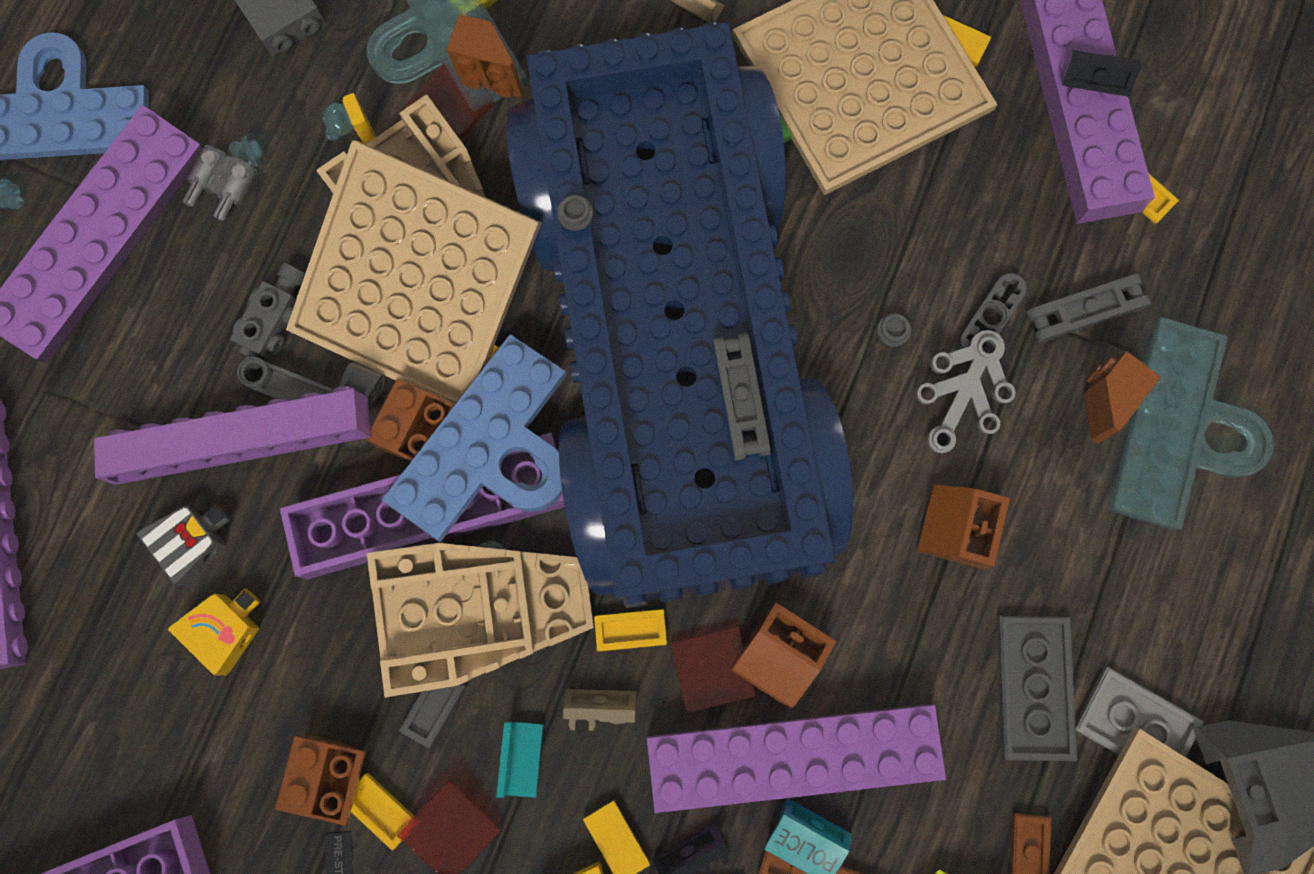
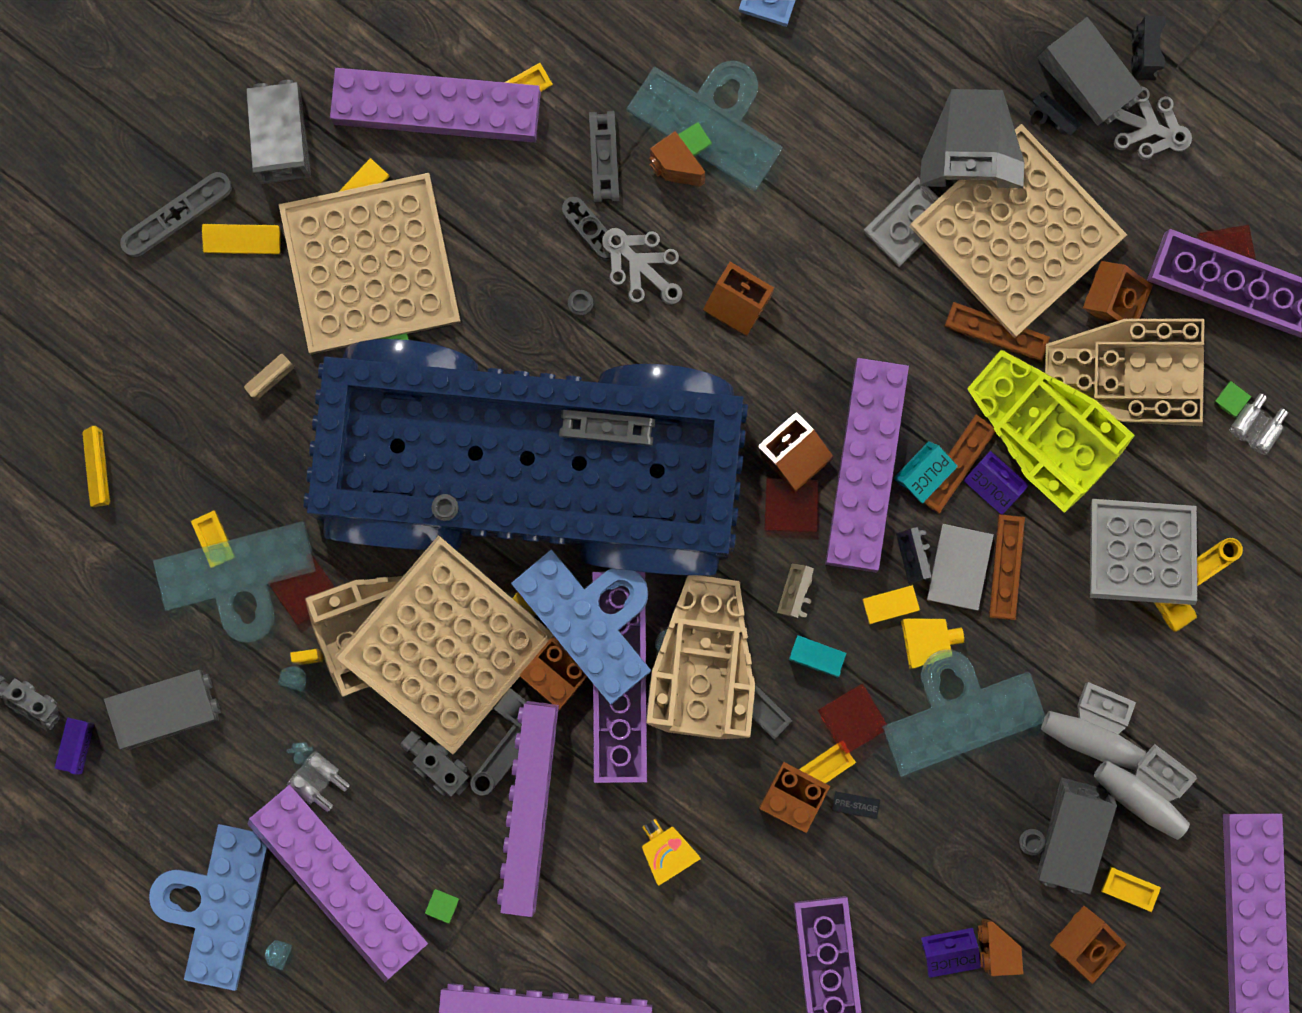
camera: 75 degrees left, 5 degrees up
torso [136,505,230,587] -> none
dark orange slope [446,14,524,98] -> none
yellow tile [594,609,667,652] -> none
dark grey tile [997,616,1077,761] -> none
black plate [1062,50,1141,97] -> none
none -> bright green tile [425,889,460,923]
none -> bright green tile [678,122,712,156]

